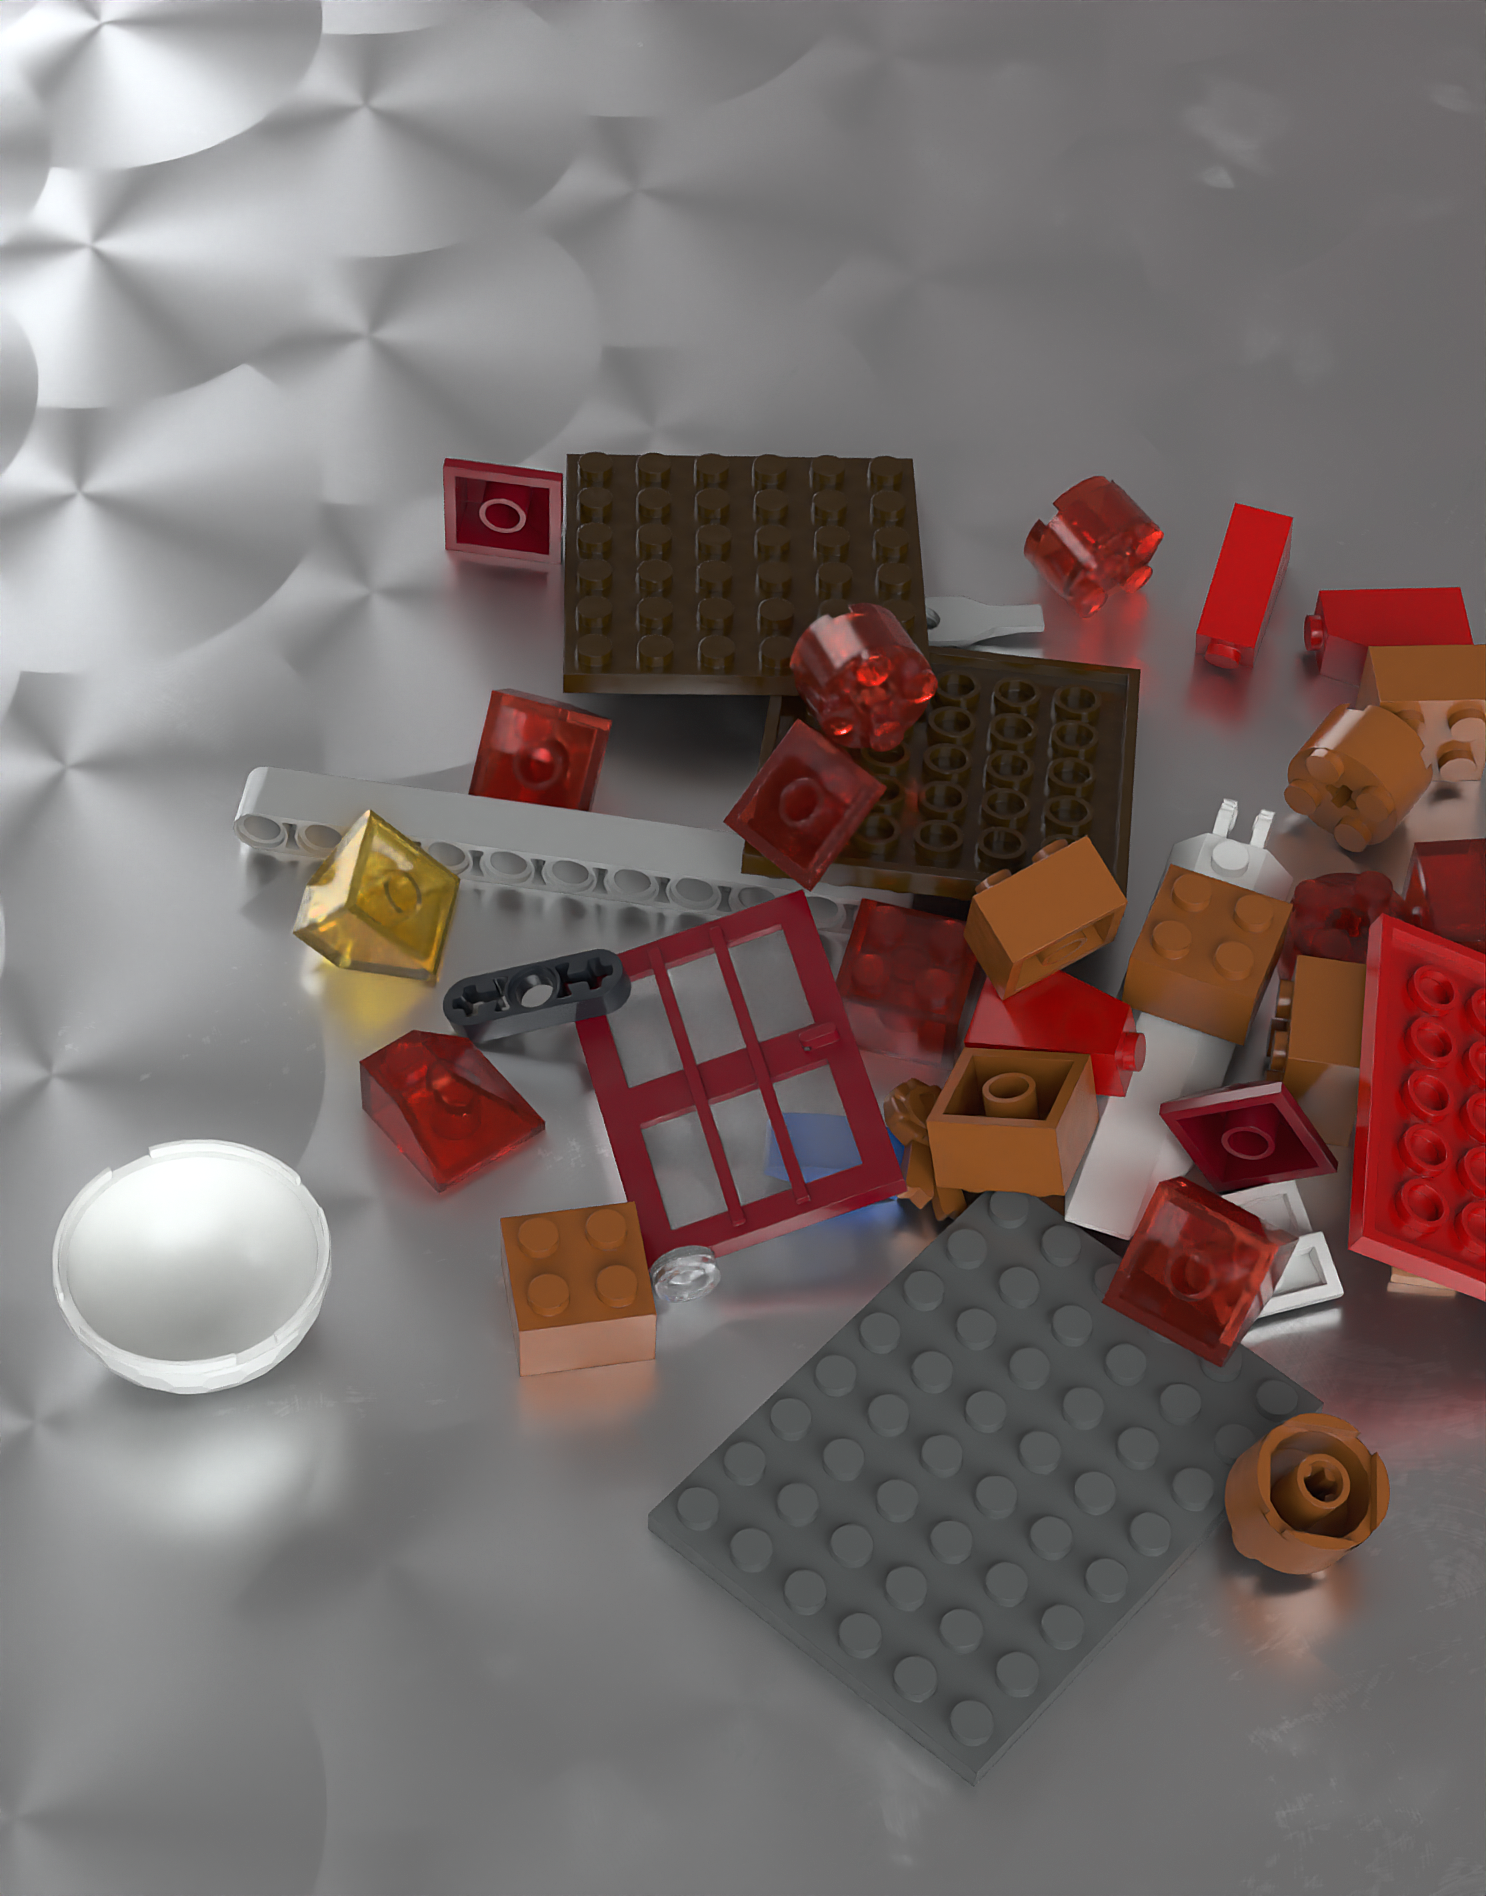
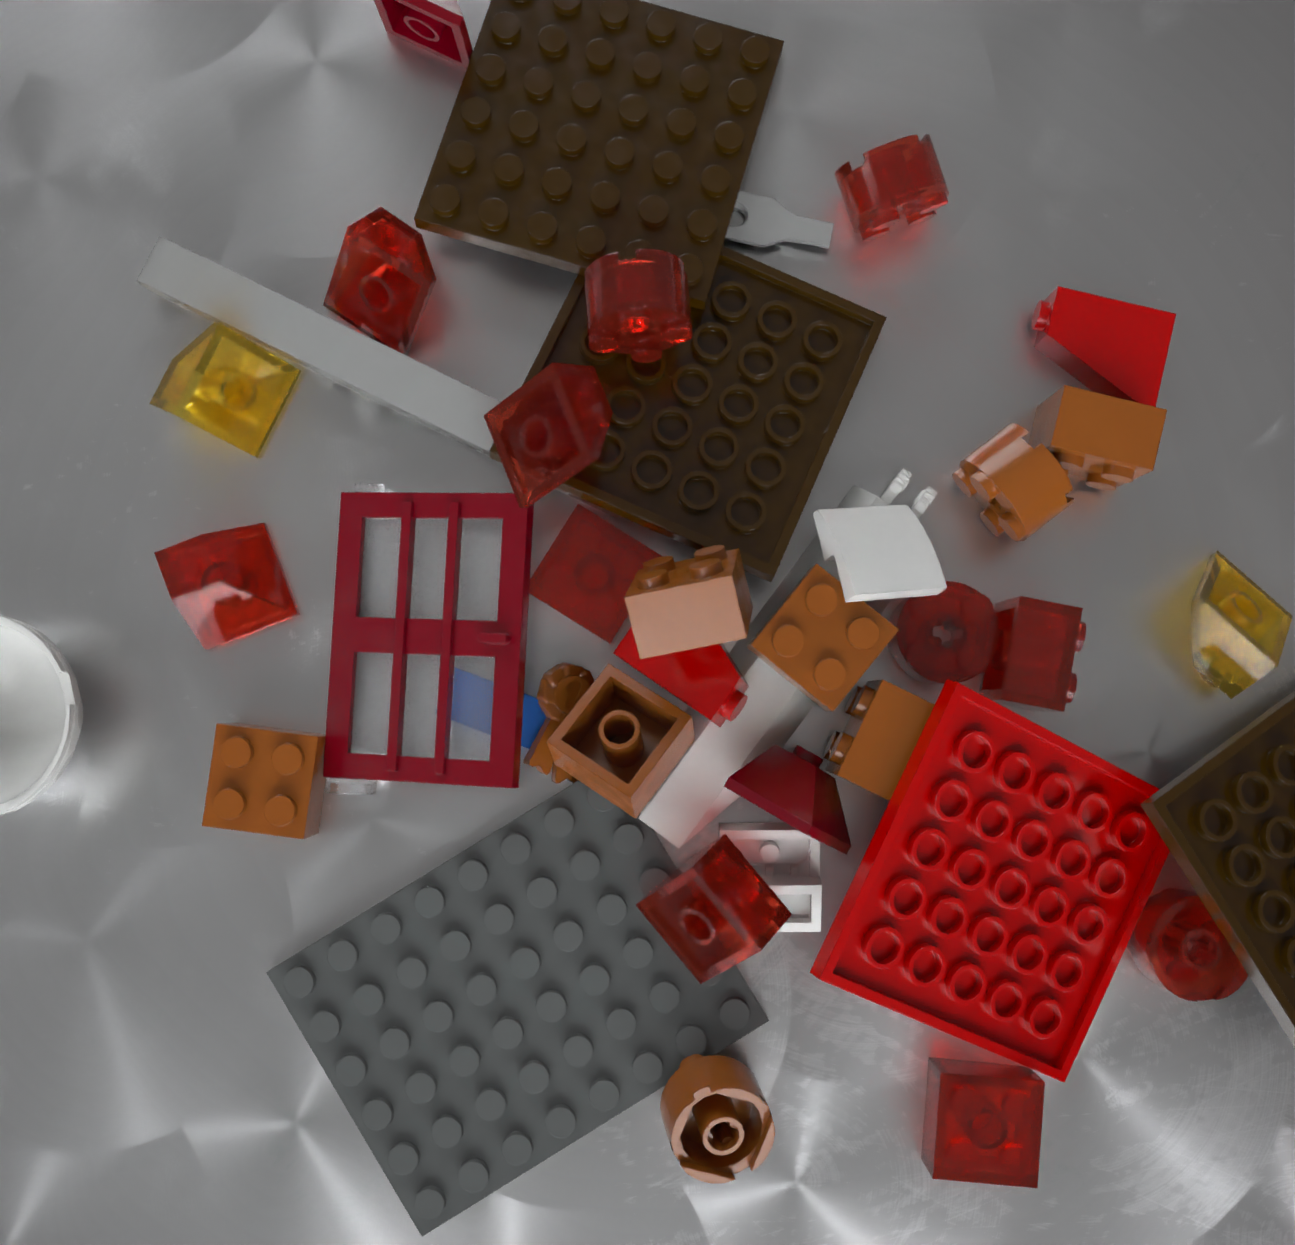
camera: 25 degrees right, 35 degrees up
black beam [443,949,632,1043] -> none
red slope [1195,503,1293,669] -> none
none -> white slope [813,505,947,602]

